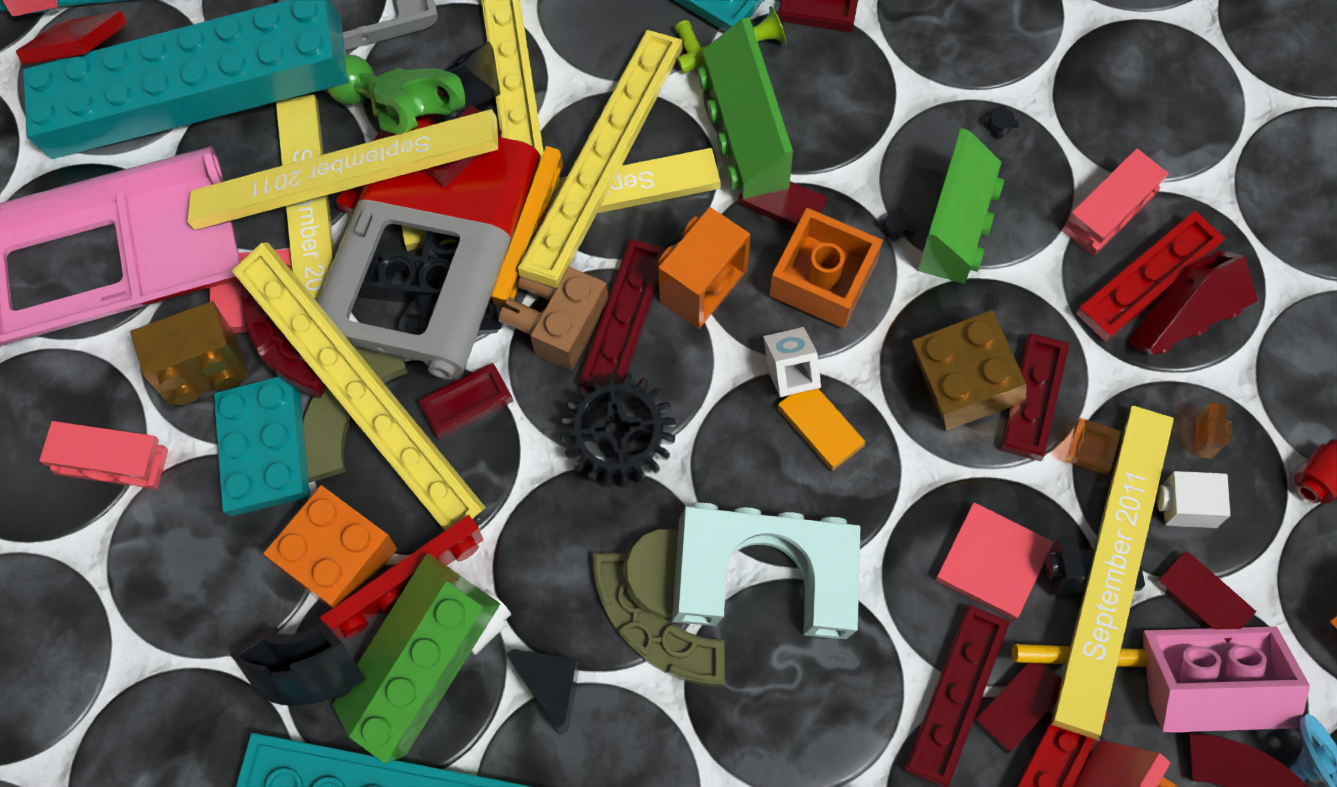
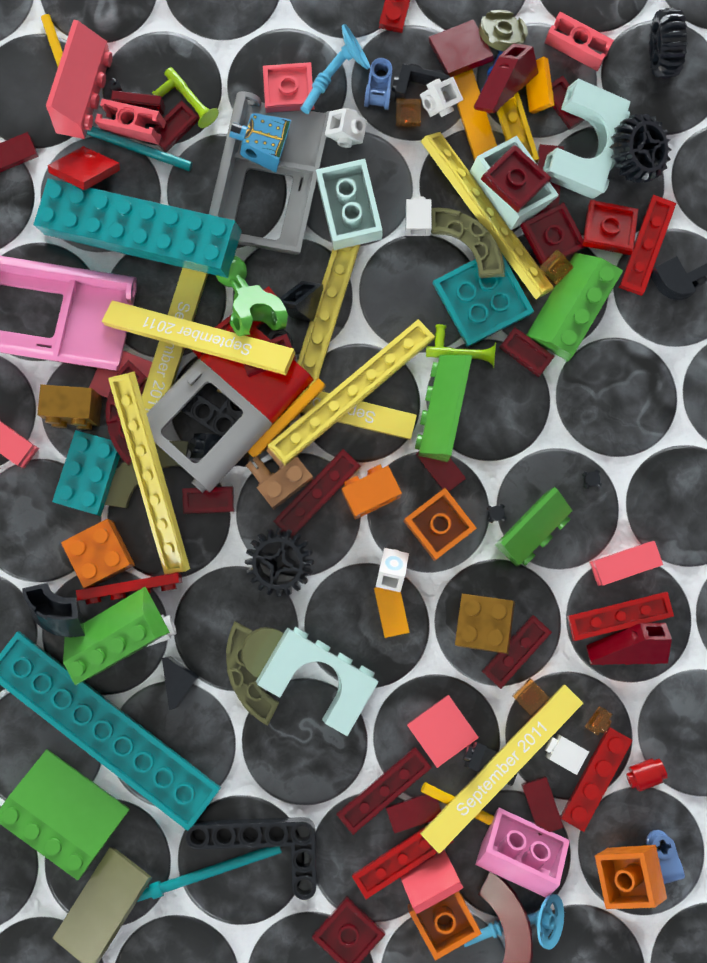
camera: 25 degrees right, 15 degrees up
none -> red plate [560,727,633,832]

